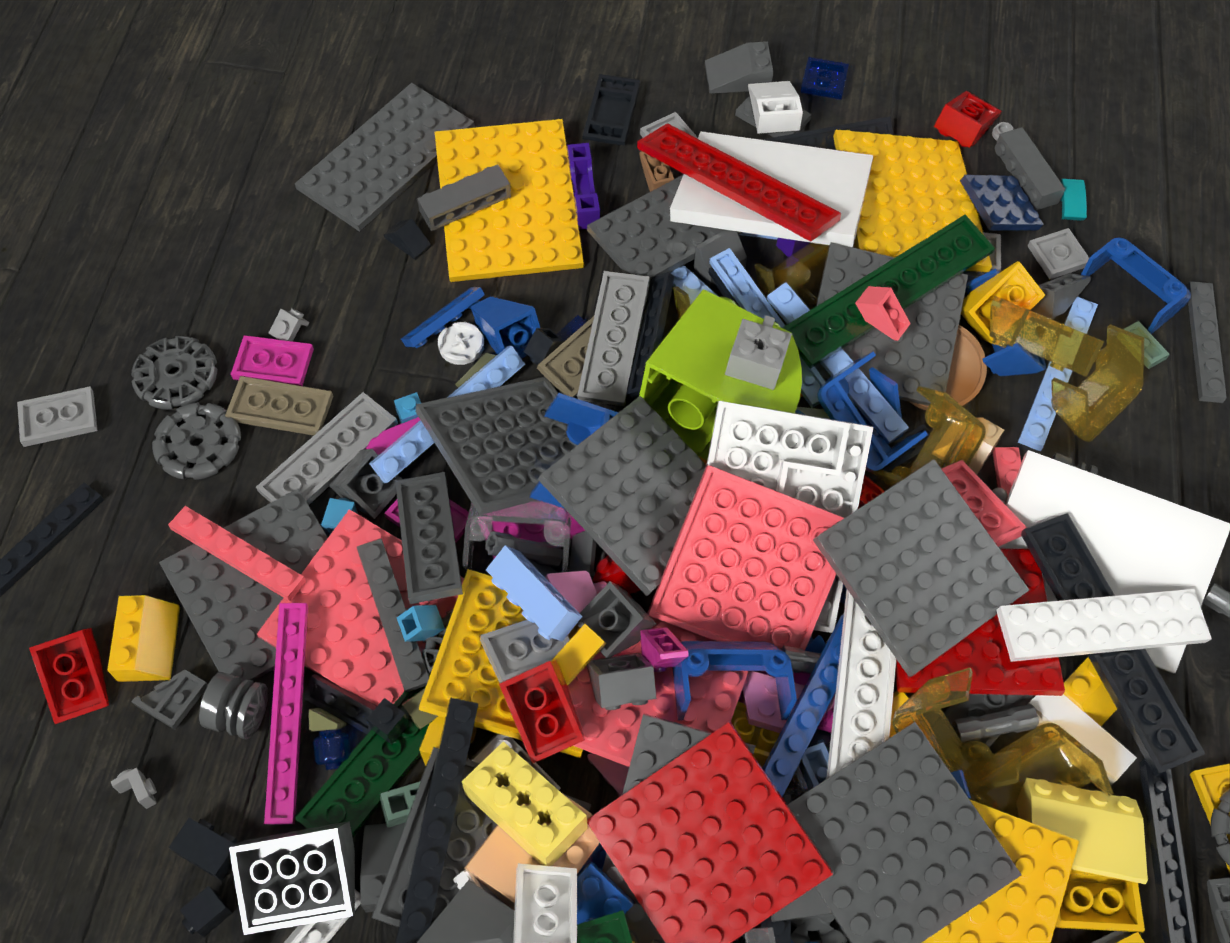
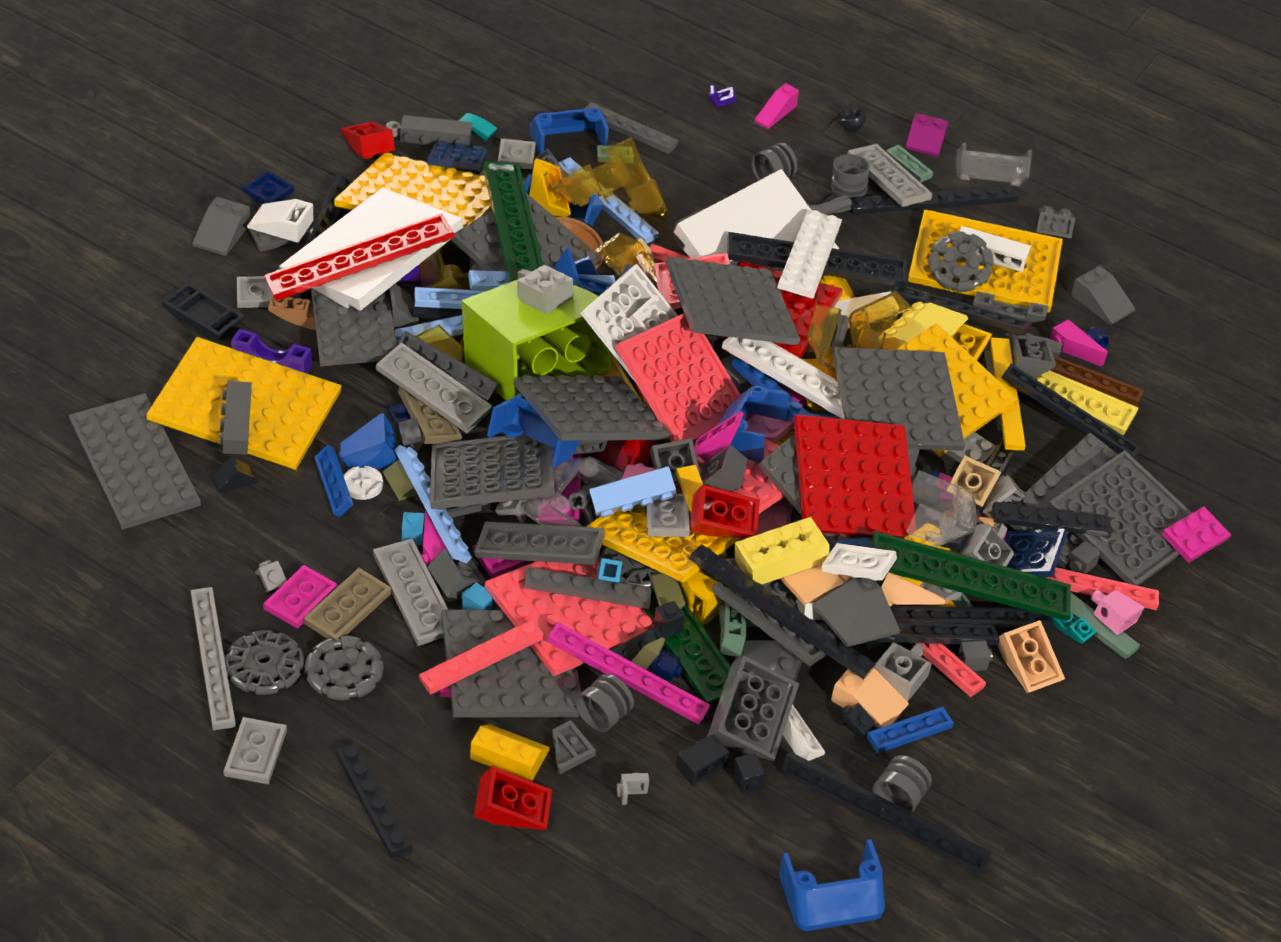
camera: 70 degrees left, 15 degrees down
coral slope [855,286,911,341] -> none
none -> light grey plate [191,587,236,730]

